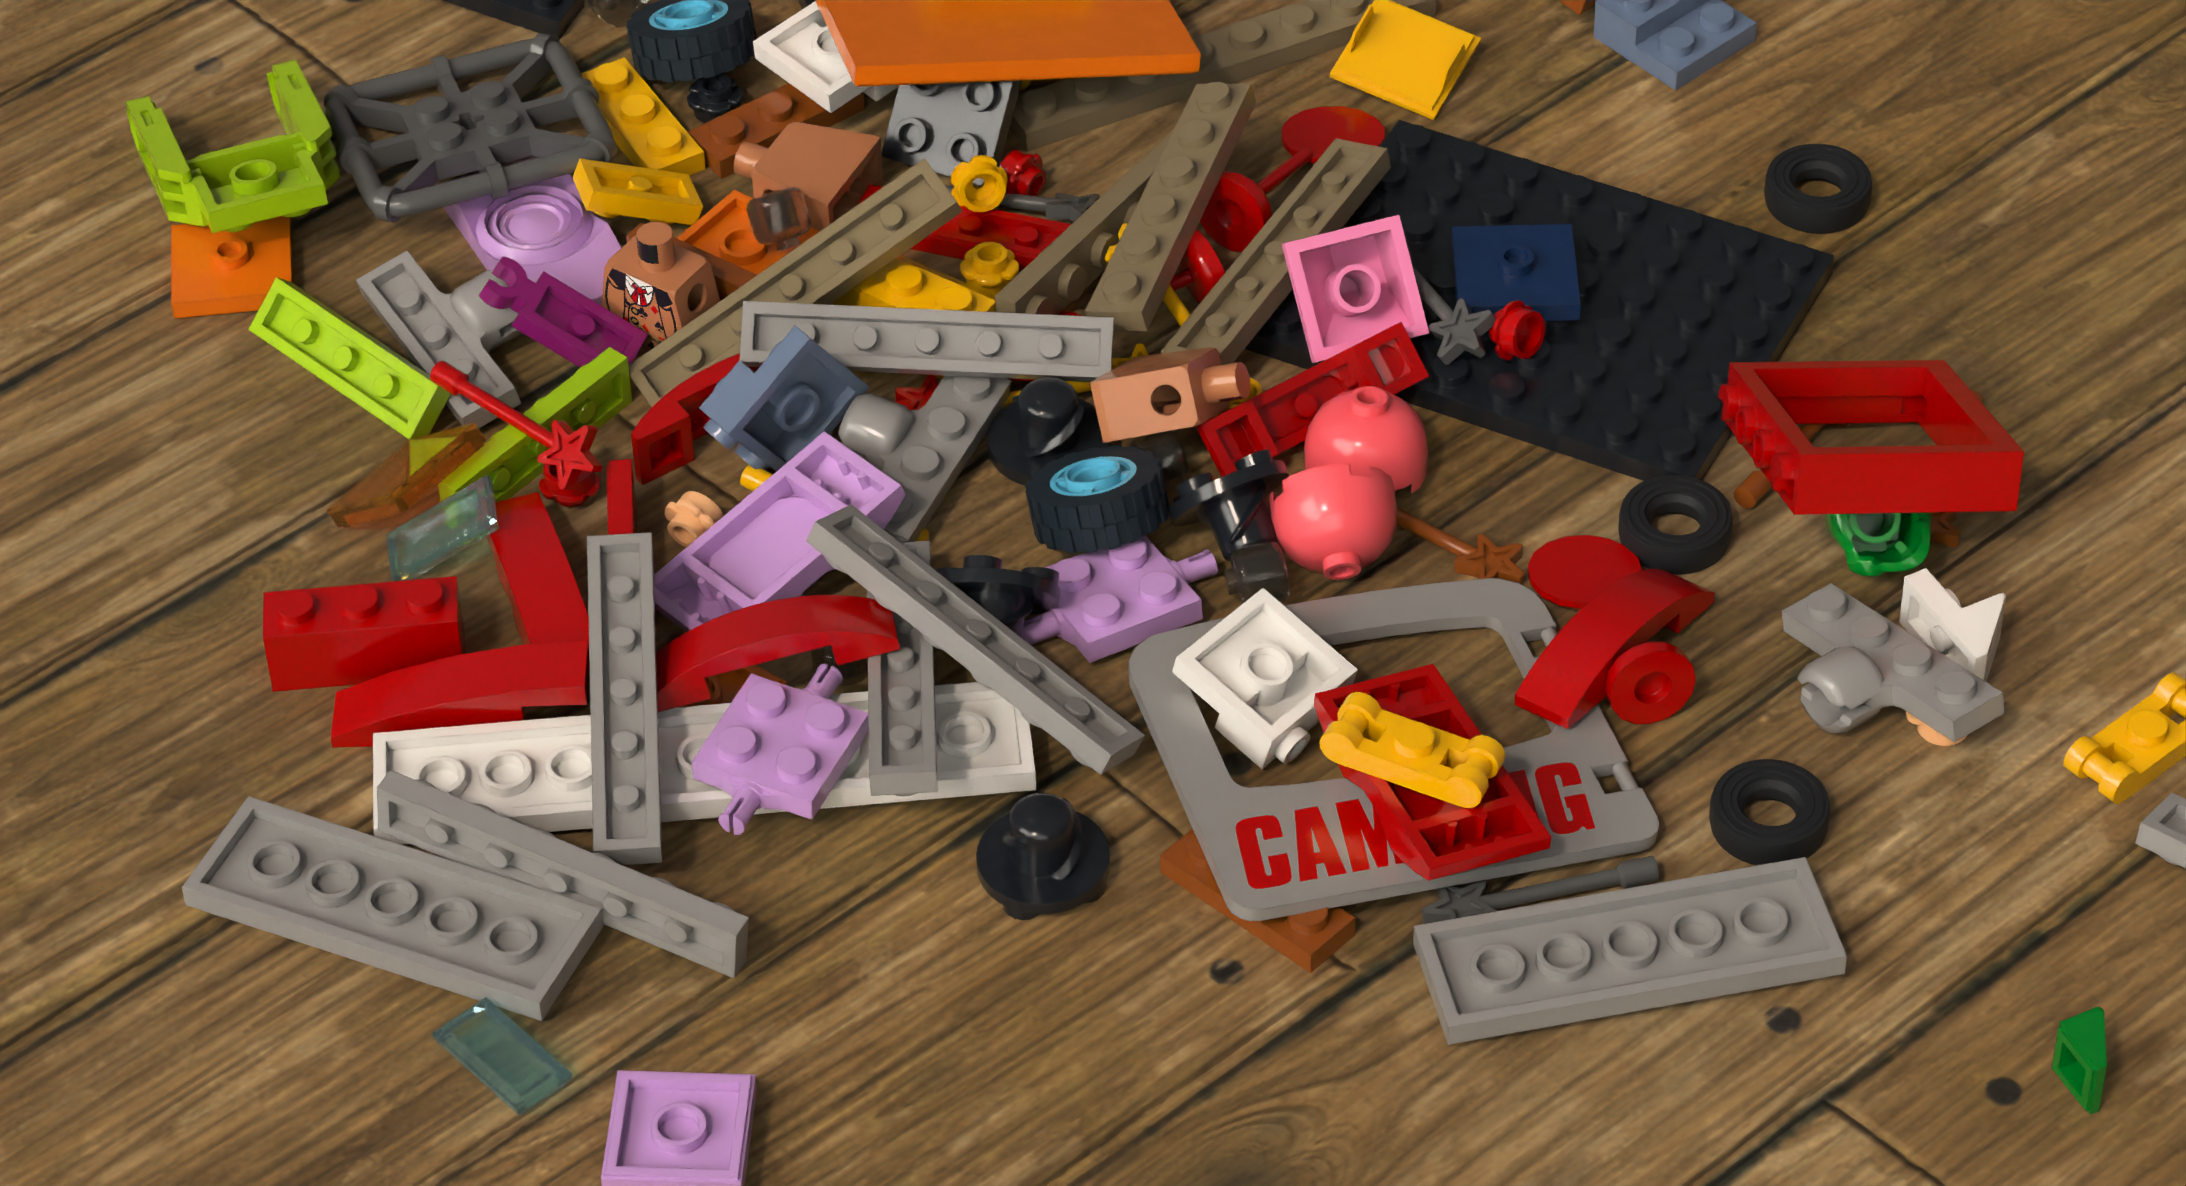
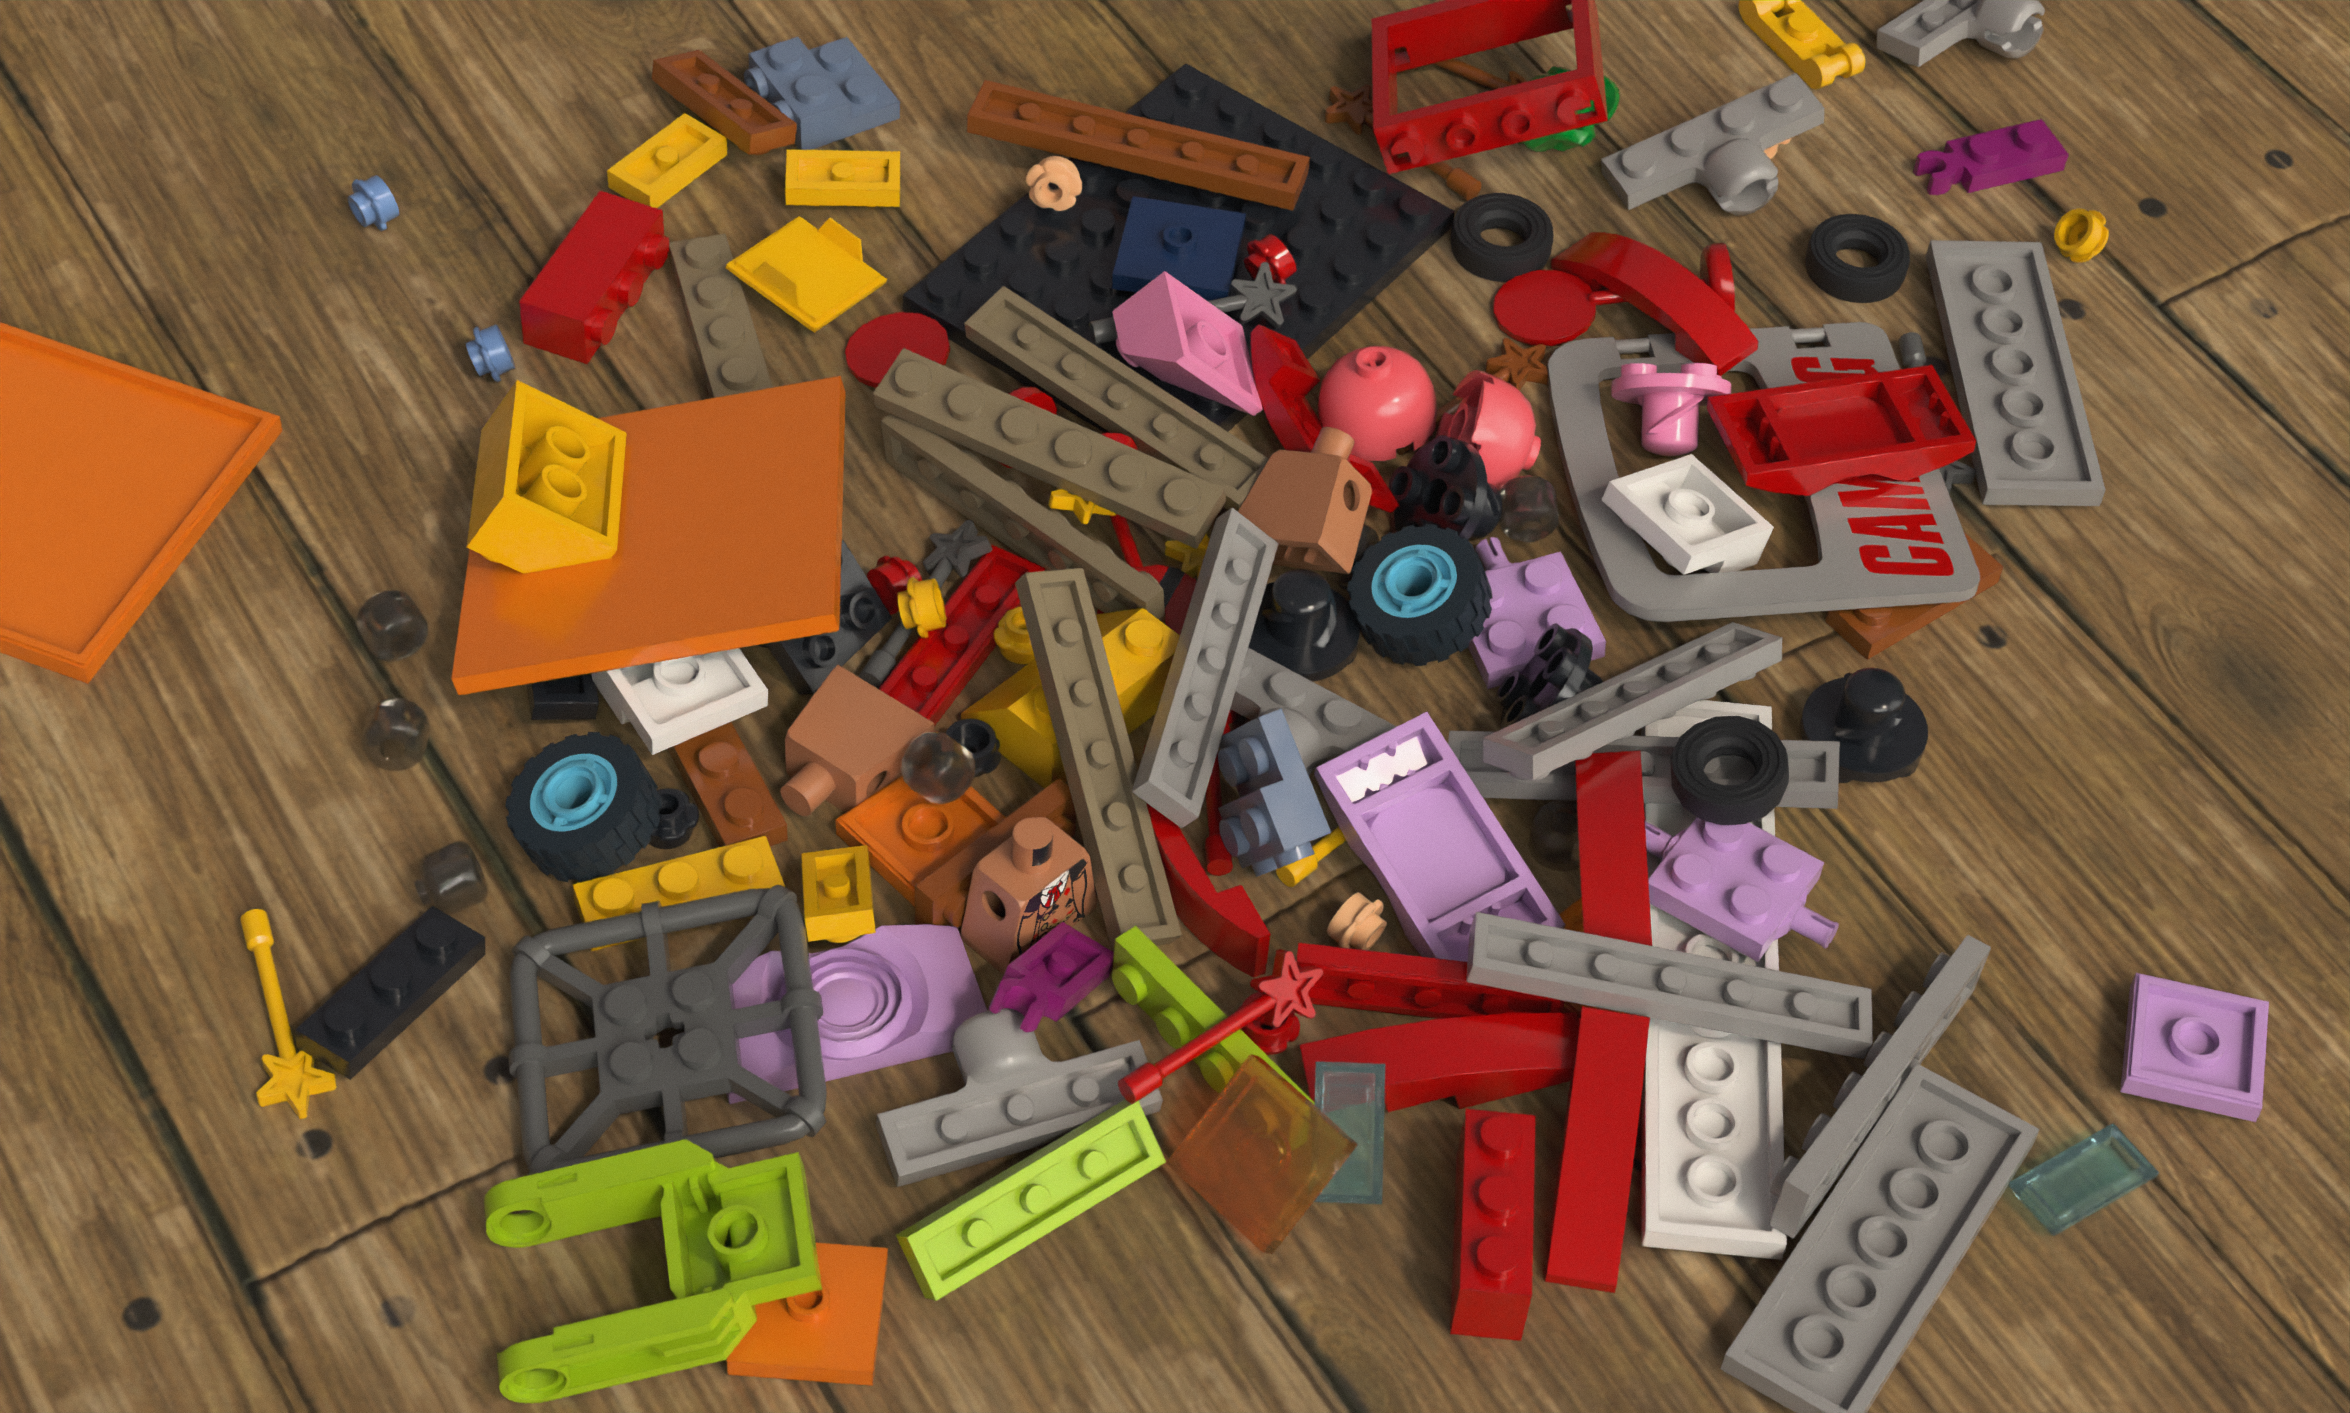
camera: 85 degrees left, 5 degrees up
yellow plate [1320,692,1506,808] -> none
black tyre [1764,144,1872,234] -> none
white slope [1899,568,2006,682] -> none
green slope [2052,1006,2107,1115] -> none
none -> yellow plate [785,150,900,207]
none -> dark orange plate [967,80,1310,211]
none -> light nougat plate [1026,156,1082,211]
none -> bright pink plate [1611,363,1731,456]
none -> black tyre [1671,716,1789,825]
none -> magenta plate [1913,119,2069,195]
none -> yellow plate [2054,208,2109,263]

